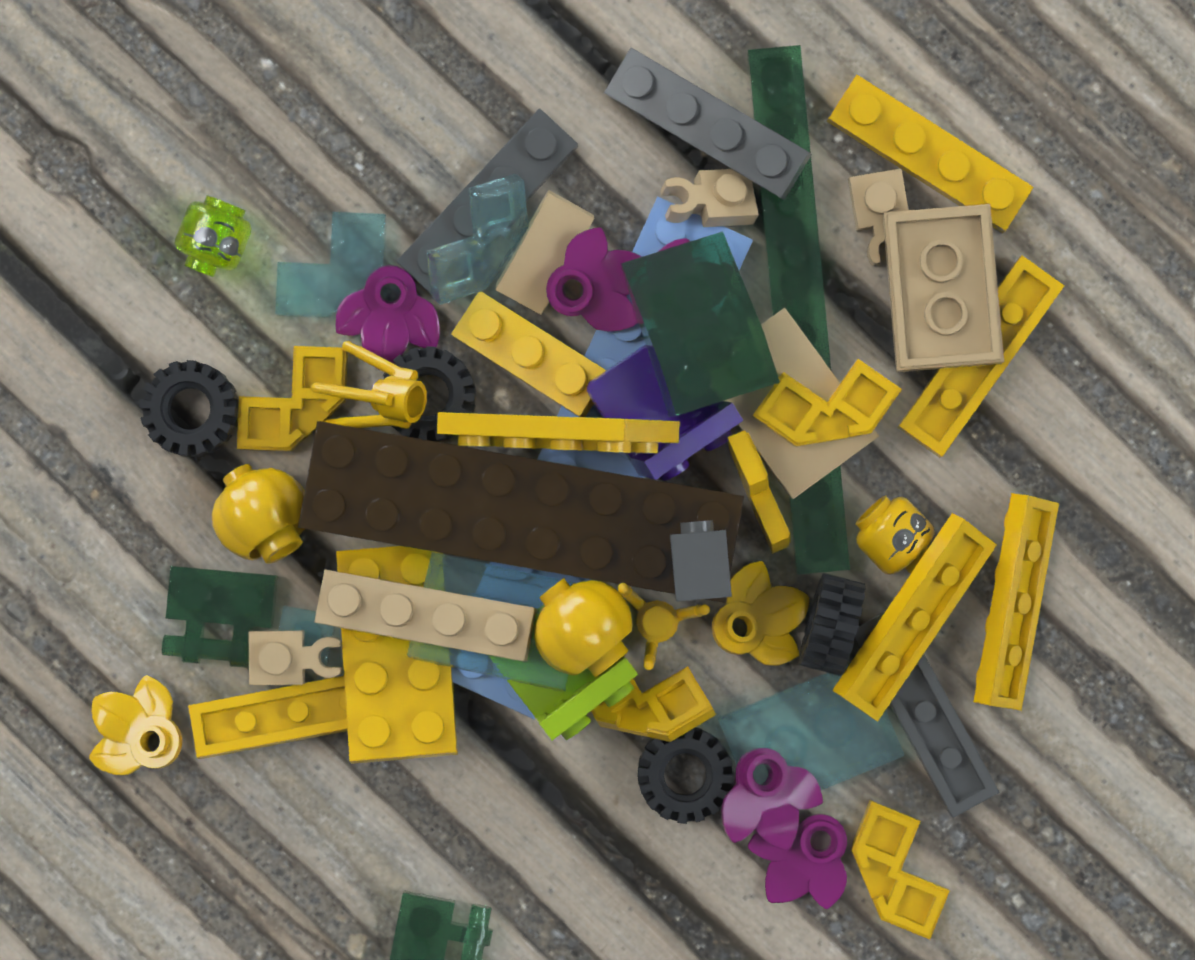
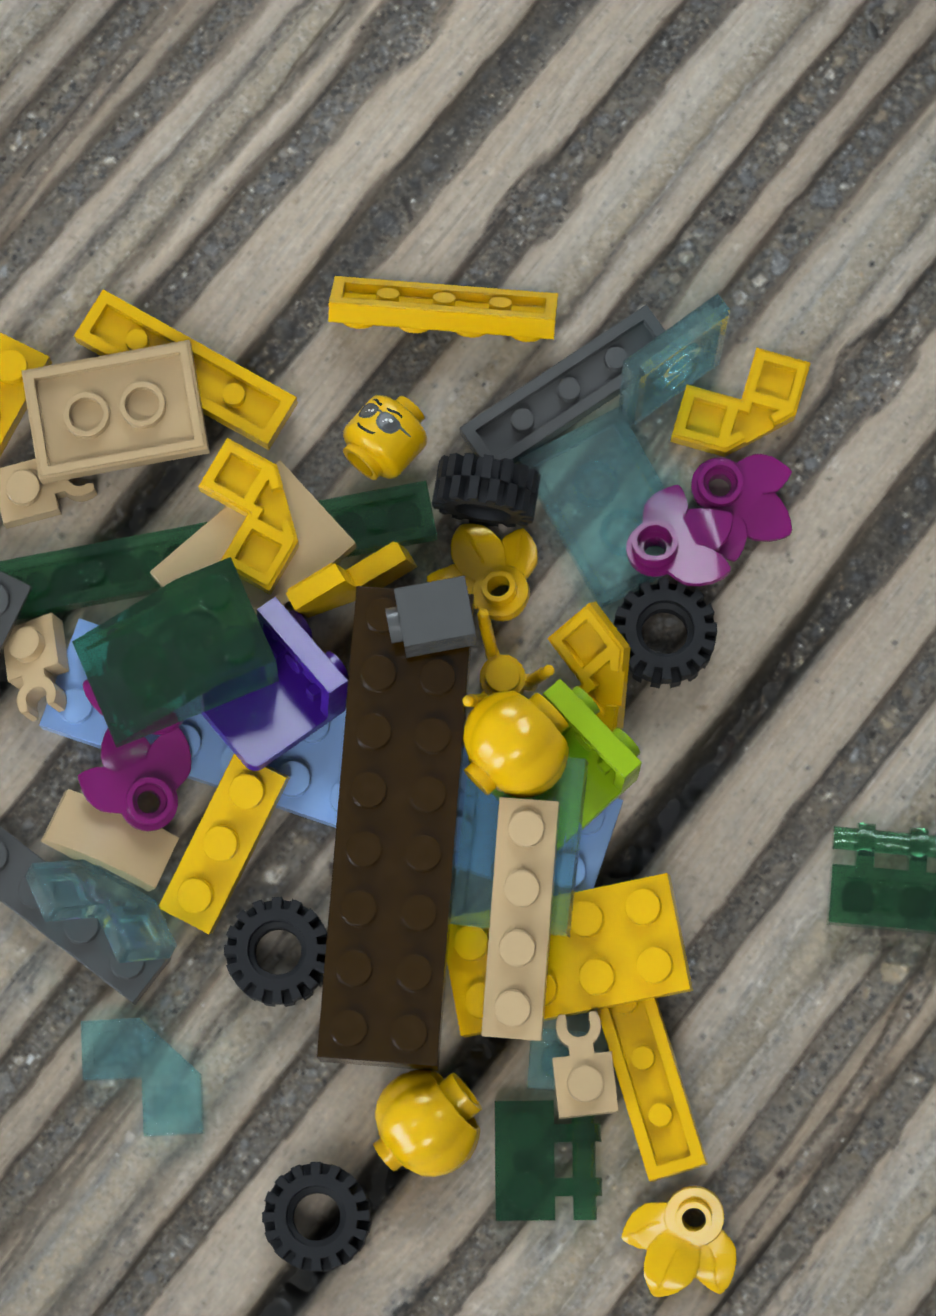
camera: 90 degrees left, 10 degrees down
clear neon green head [174,195,252,277] -> none
yellow tile [237,346,348,452] -> none
yellow plant [311,341,427,429] -> none
magenta plate [335,265,440,370] -> none
yellow plate [437,412,680,453] -> none
yellow plate [832,513,997,722] -> none
none -> clear light blue tile [618,293,730,426]

